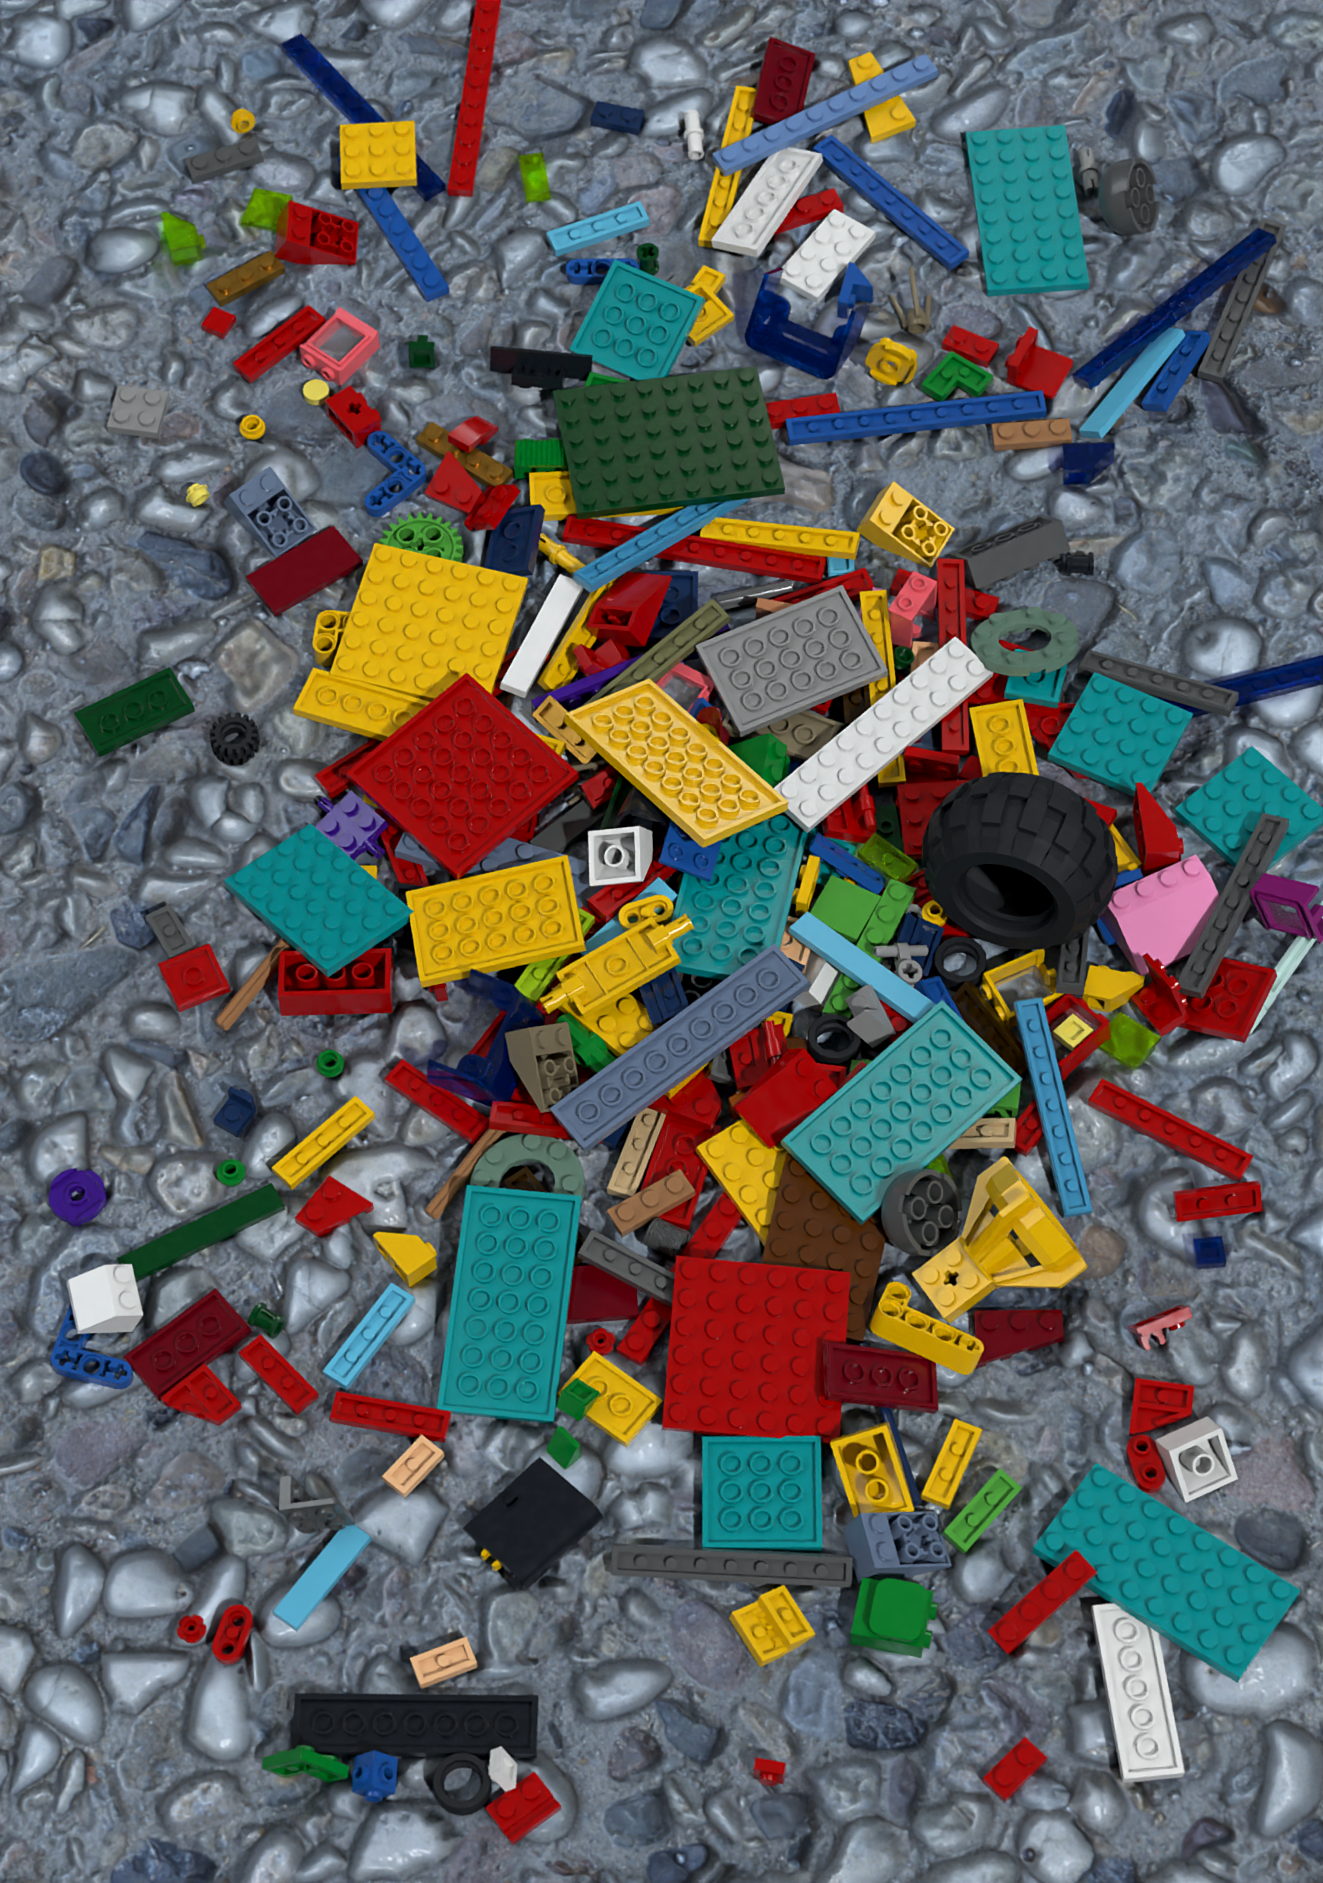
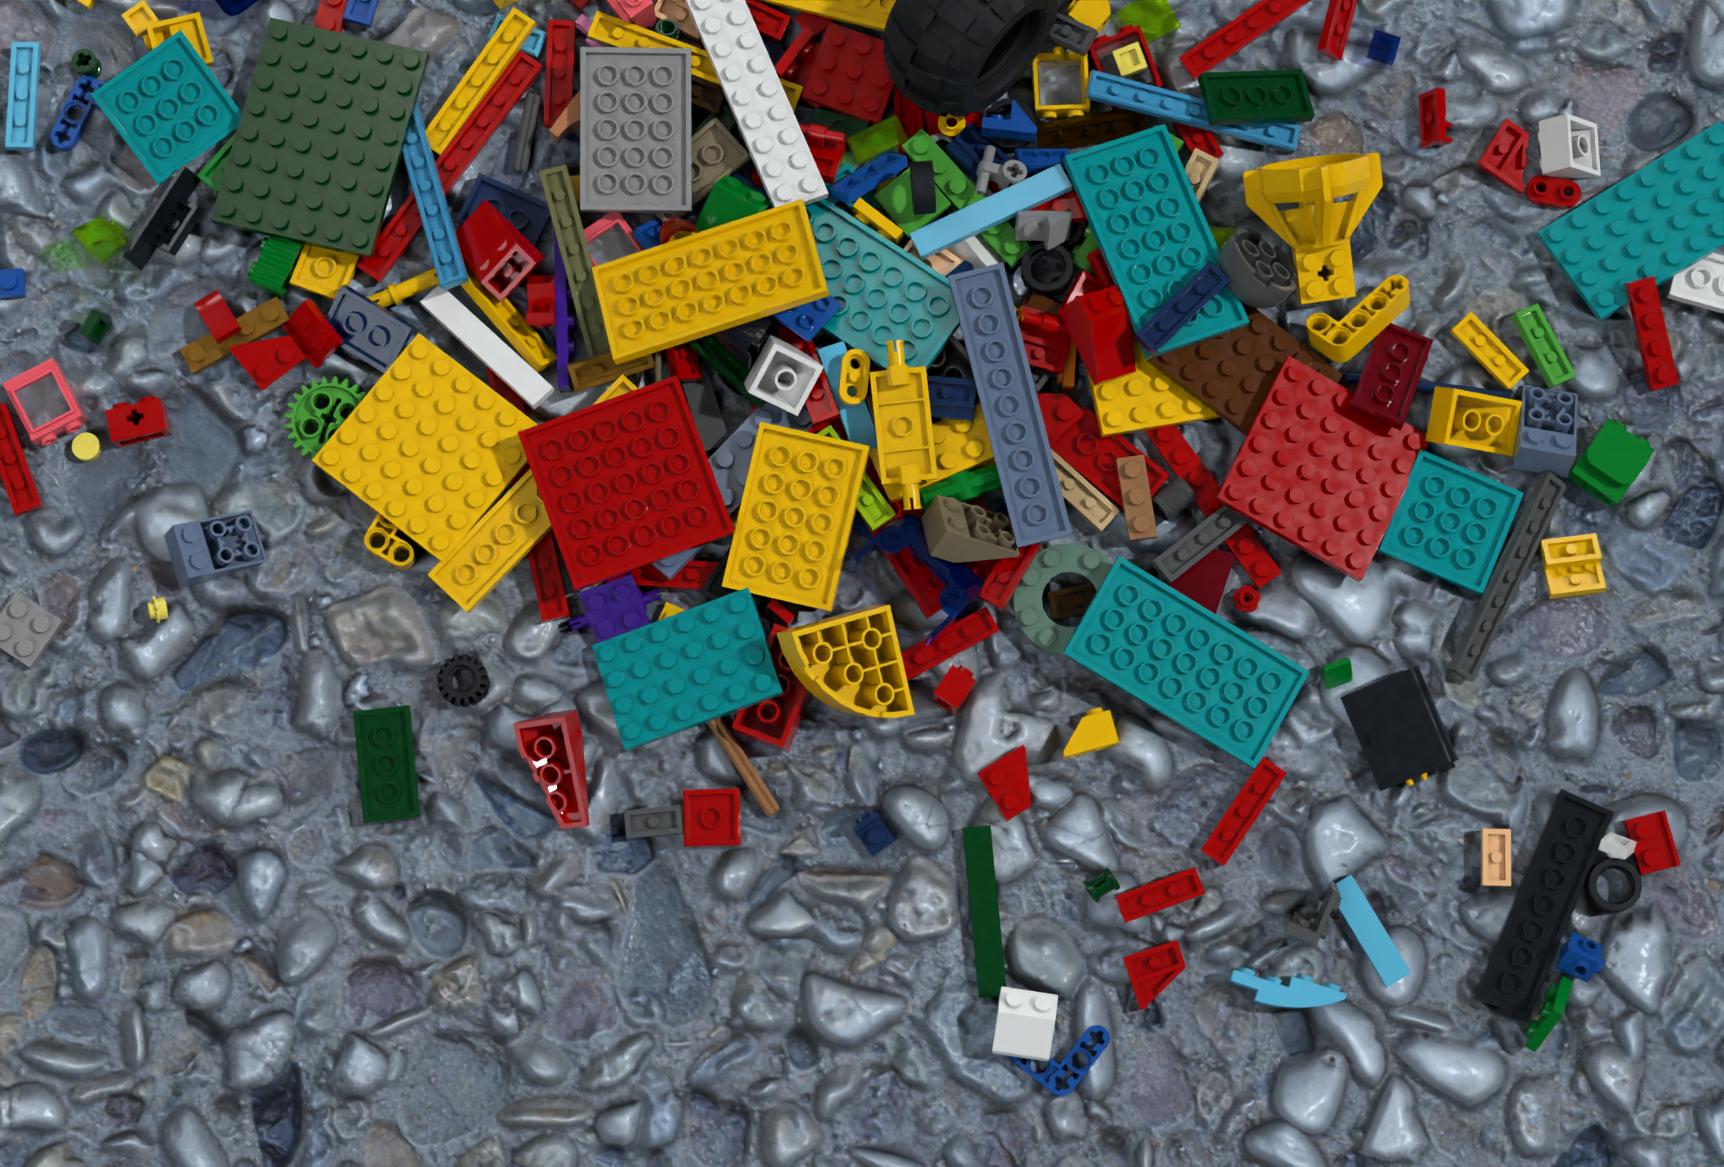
camera: 70 degrees left, 20 degrees up
dark purple plate [48,1168,107,1227] -> none
dark red tile [123,1288,252,1402] -> none
red plate [177,1614,207,1644] -> none
red plate [212,1604,254,1665] -> none
green plate [217,1159,246,1187] -> none
yellow plate [239,415,266,440] -> none
dark red tile [246,525,363,617] -> none
yellow plate [272,1095,376,1190] -> none
green plate [316,1050,344,1077] -> none
medium azure plate [323,1283,415,1390] -> none
blue beam [364,431,427,518] -> none
light nougat plate [382,1435,444,1499] -> none
medium nougat axle [425,1127,507,1220] -> none
yellow plate [557,1351,663,1448] -> none
green slope [557,1378,601,1421] -> none
red plate [753,1757,786,1786] -> none
dark red wing [974,1309,1063,1369] -> none
none -> clear neon green slope [72,216,127,265]
none -> red wedge [513,709,590,830]
none -> red tile [767,598,795,628]
none -> yellow brick [776,604,915,718]
none -> black tyre [910,160,936,215]
none -> red brick [932,665,976,715]
none -> blue slope [981,99,1037,142]
none -> dark blue plate [1134,261,1230,357]
none -> dark green plate [1197,69,1315,125]
none -> medium azure slope [1227,967,1347,1009]

